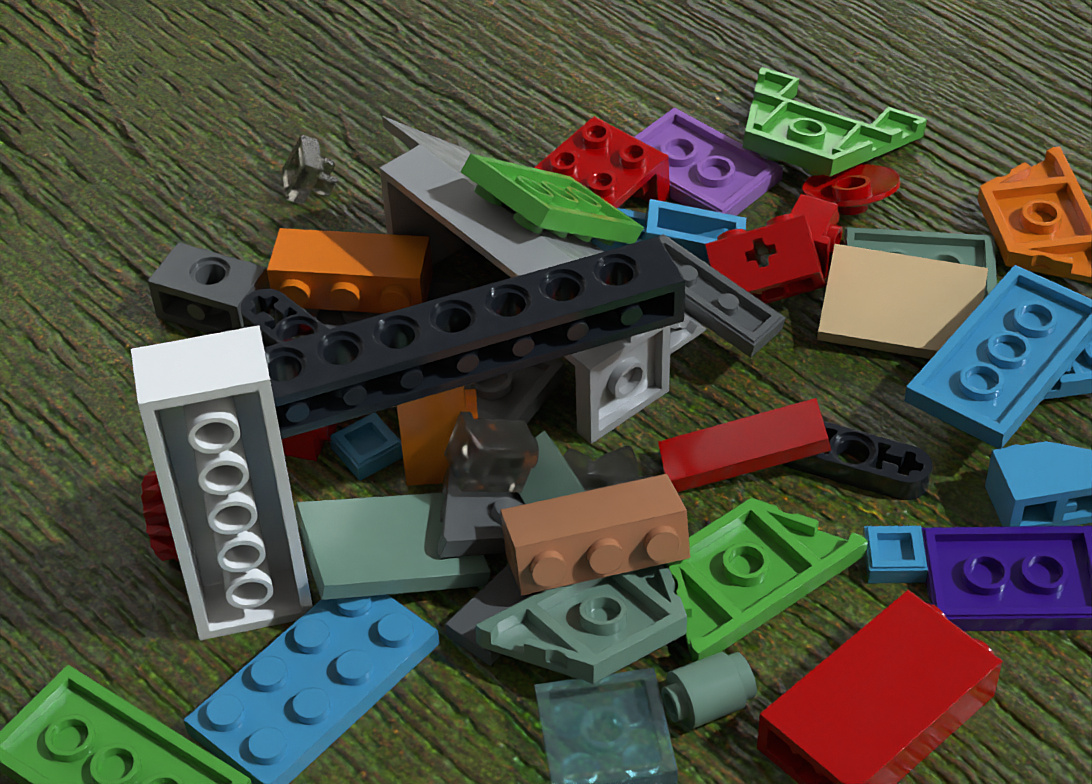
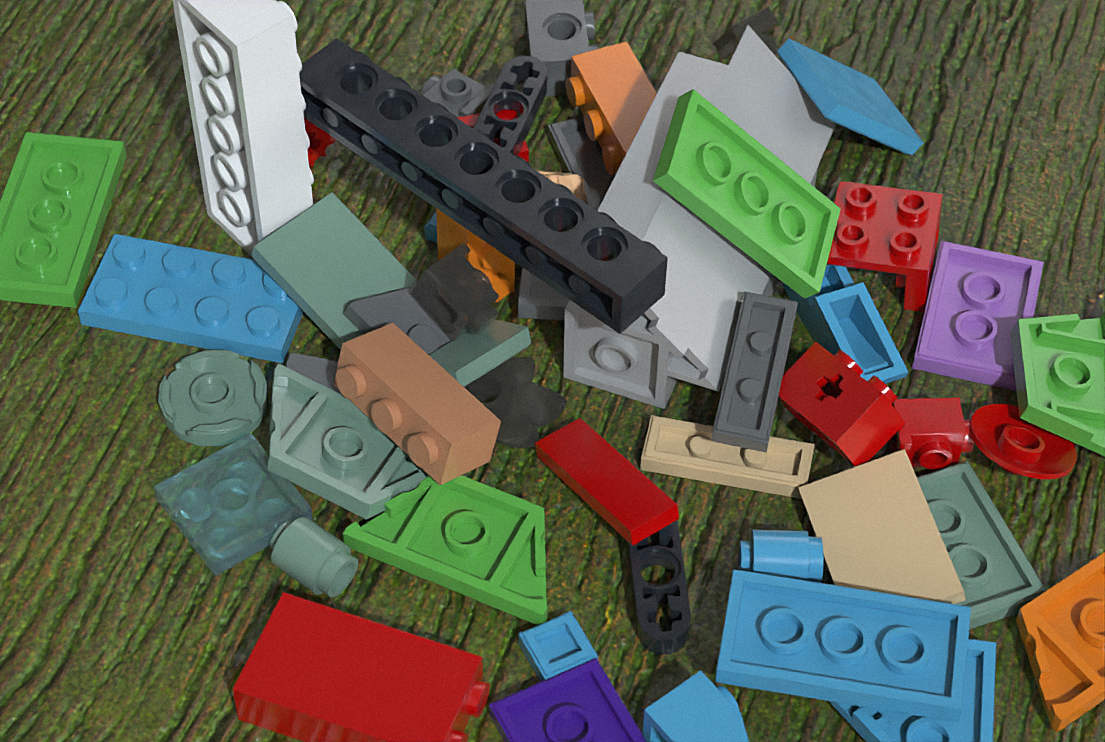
camera: 60 degrees right, 5 degrees up
none -> sand green tile [158,350,269,446]
none -> tan tile [640,415,814,499]
none -> dark azure brick [738,529,823,583]
none -> dark azure tile [777,39,924,155]

